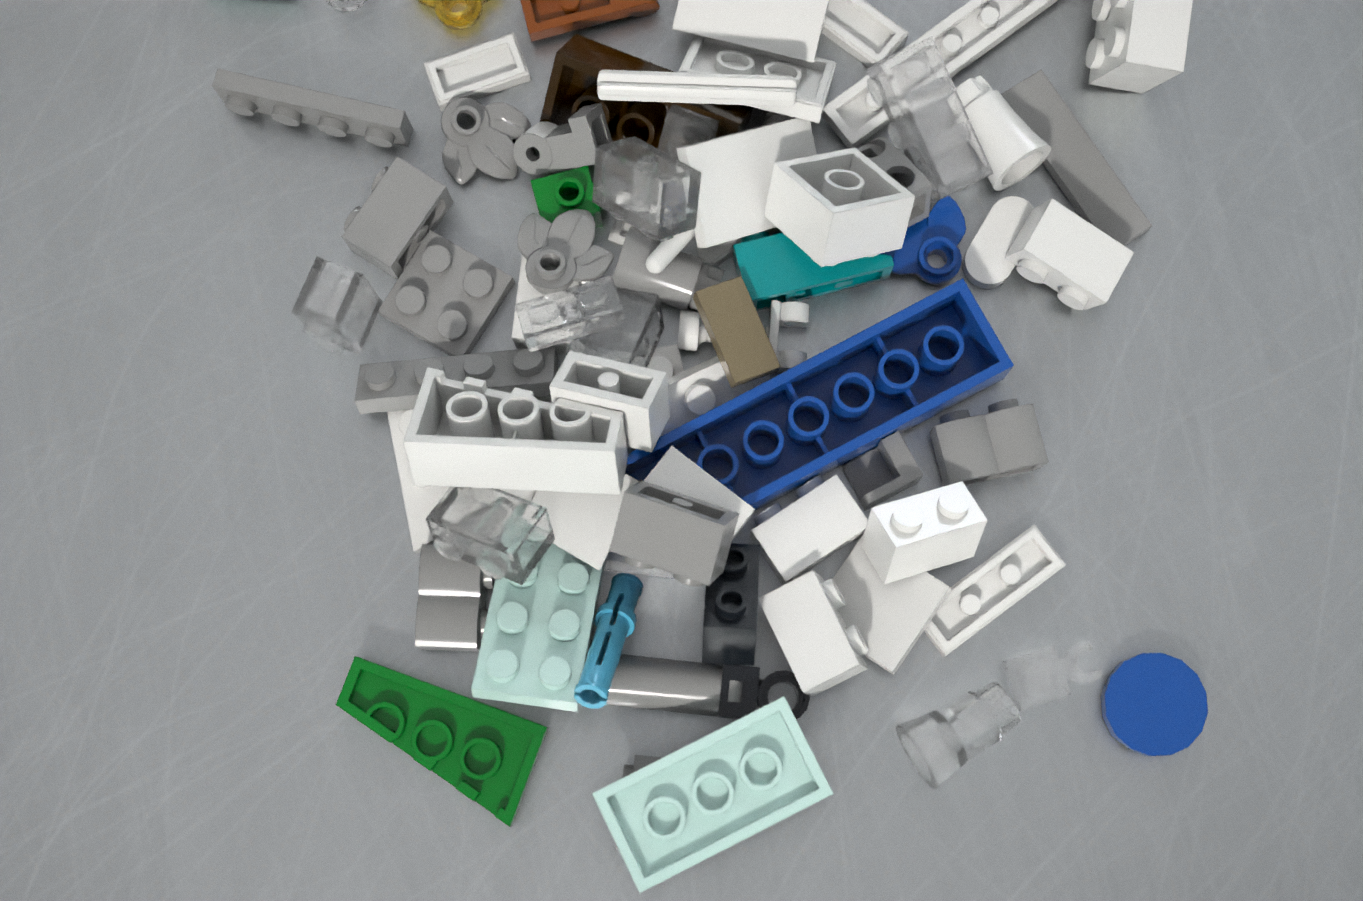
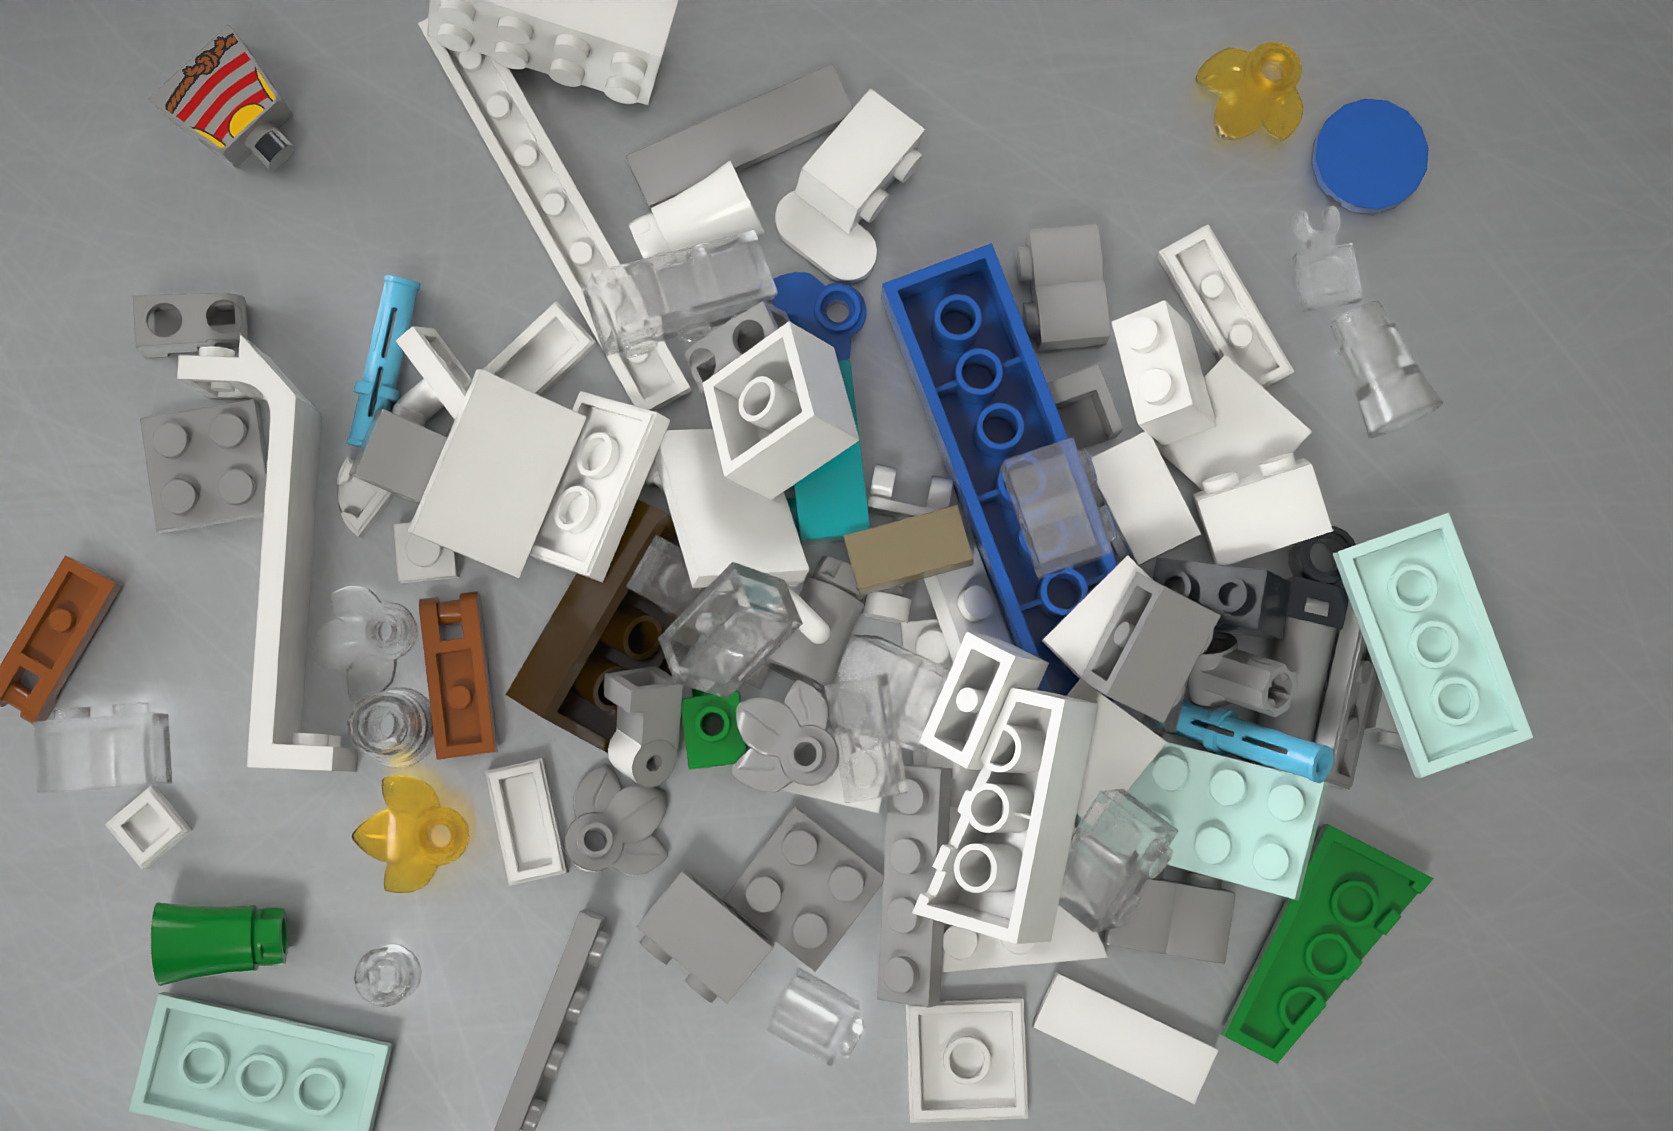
camera: 90 degrees left, 5 degrees up
white axle [597,70,797,107] -> none
none -> white tile [905,997,1028,1123]
none -> clear brick [1000,437,1117,580]
none -> white tile [1032,972,1219,1104]
none -> light grey piece [1188,632,1298,717]
none -> clear yellow plate [1195,42,1303,142]
none -> light grey tile [1315,600,1377,790]

